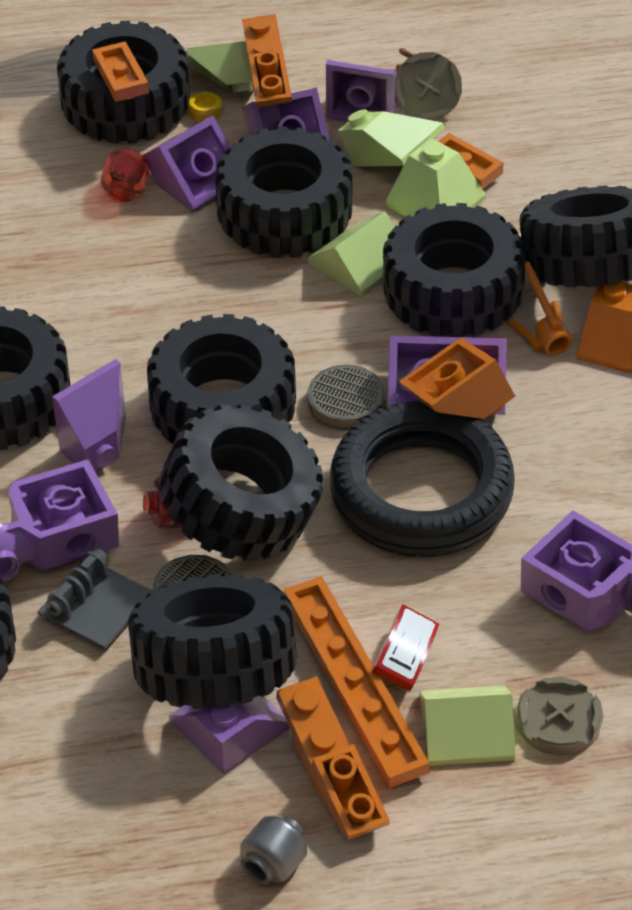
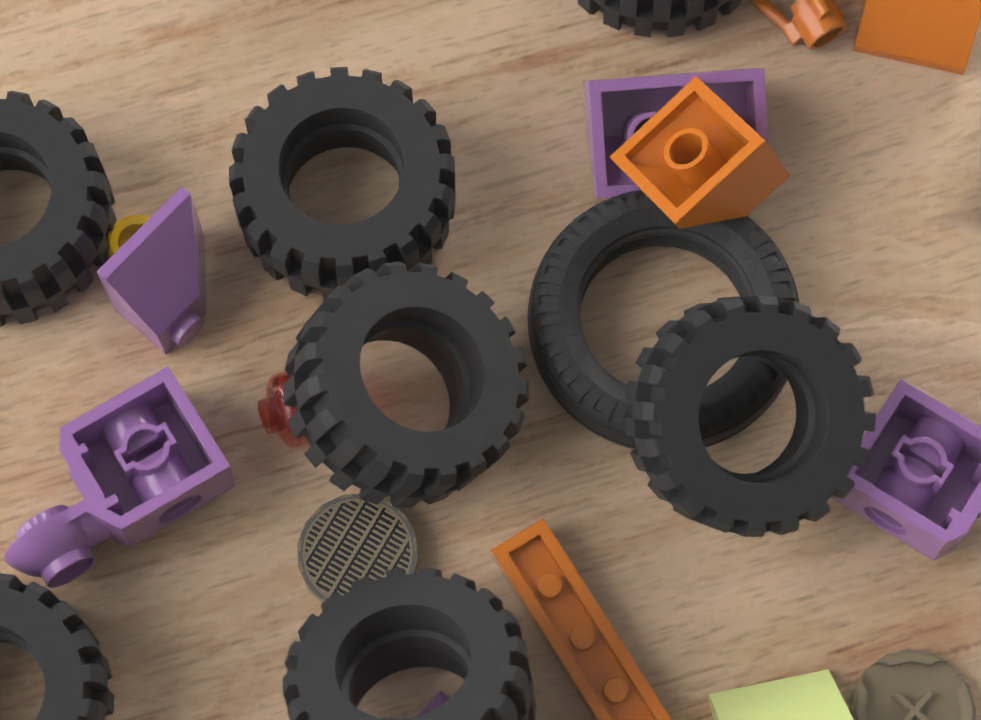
camera: 10 degrees left, 25 degrees up
dark grey hinge [37,549,152,649] -> none
tile [308,364,385,429] -> none
slope [372,604,439,692] -> none
none -> black tyre [624,296,876,538]

